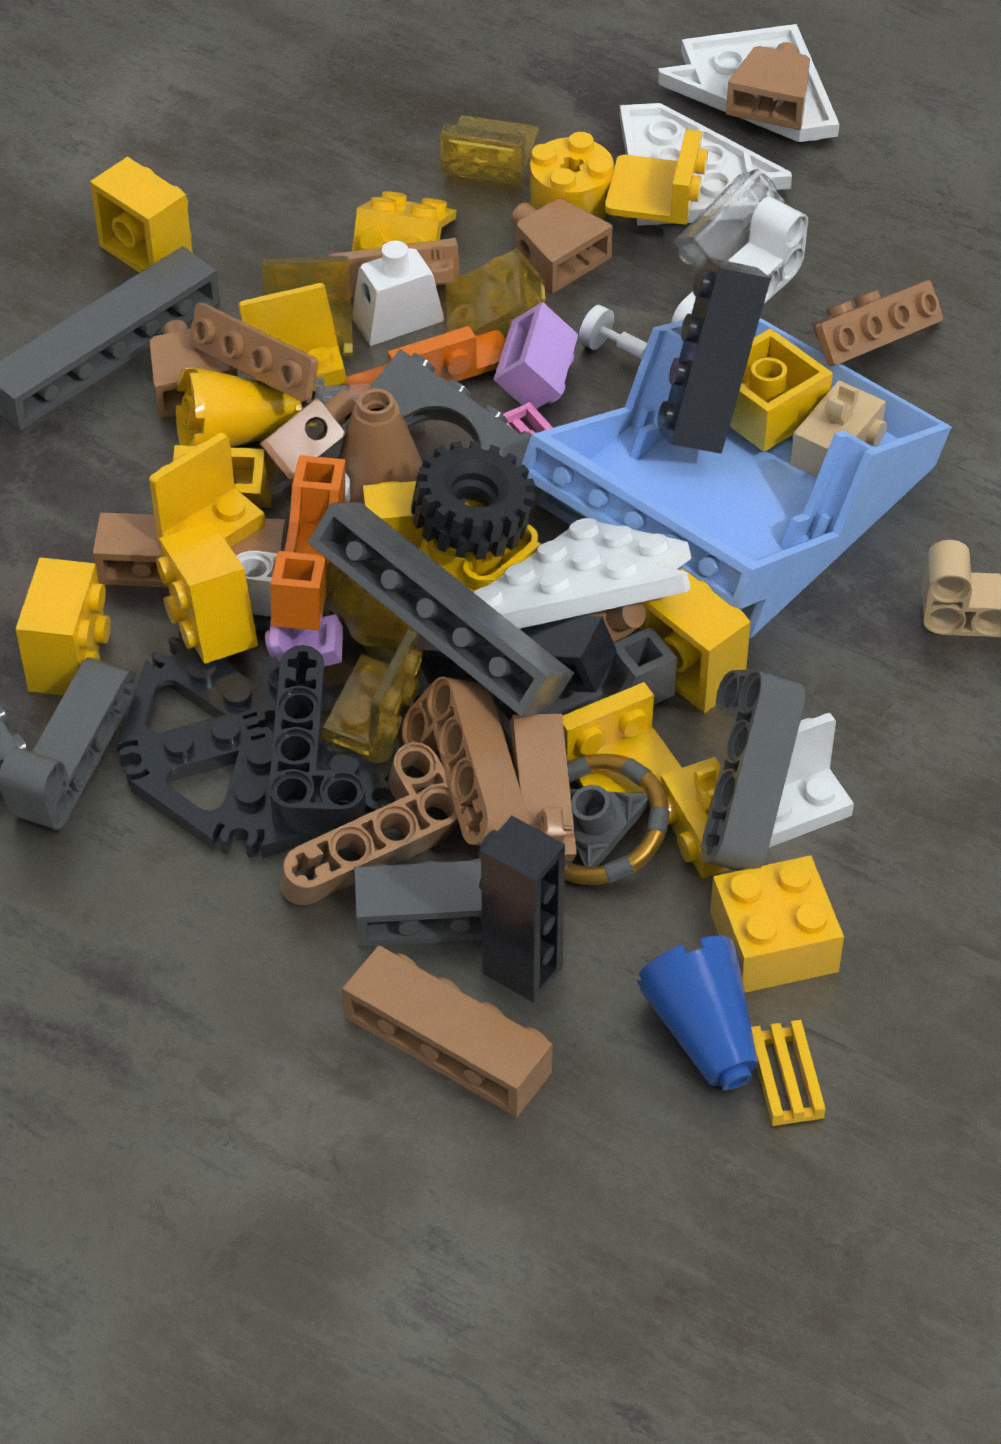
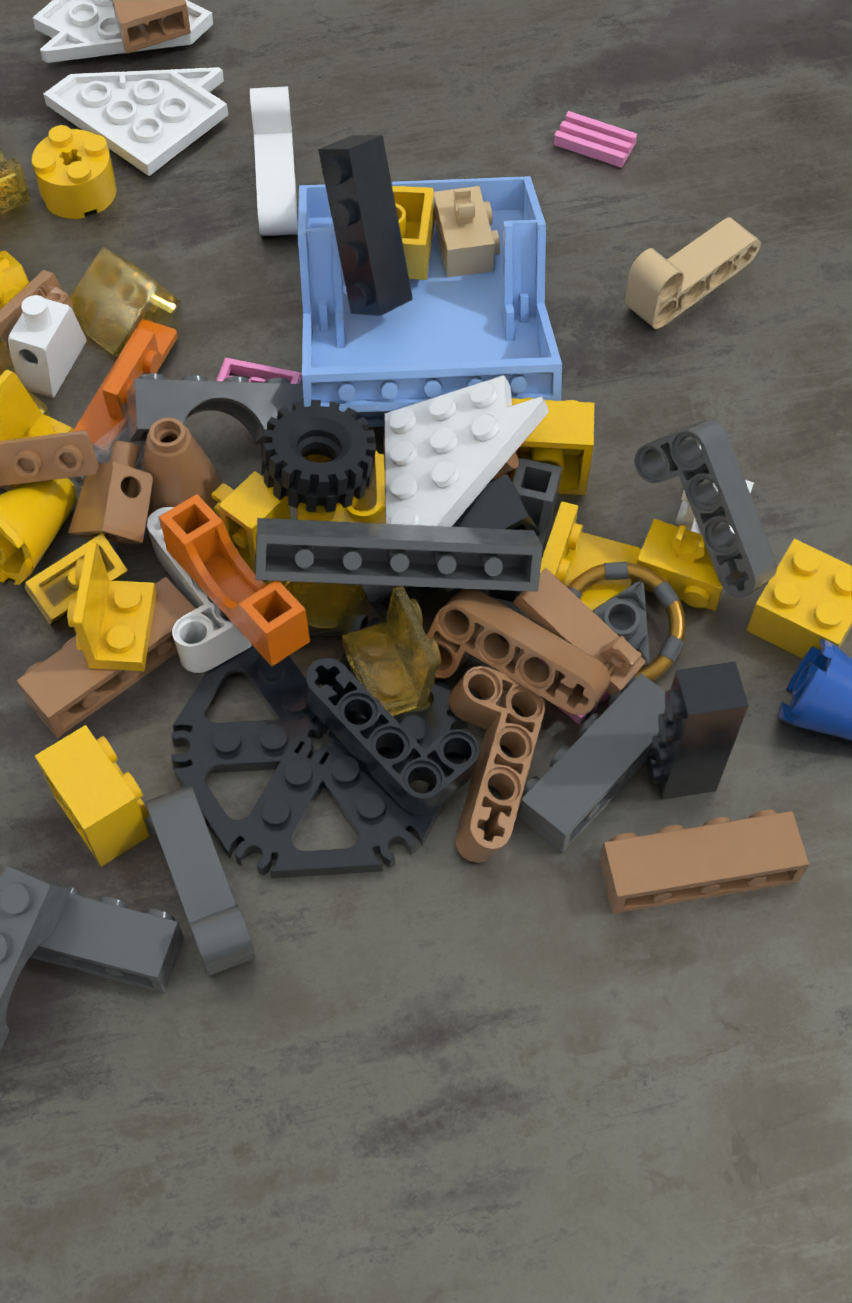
camera: 45 degrees left, 10 degrees up
yellow brick [156,521,258,664] -> none
lavender bracket [265,614,343,667] -> none
lavender brick [494,302,579,409] -> none
medium nougat torso [511,199,613,294] -> none
white wheel [579,305,647,360] -> none
yellow bracket [605,129,708,225] -> none
clear brick [674,169,784,271] -> none
medium nougat bracket [812,280,943,366] -> none

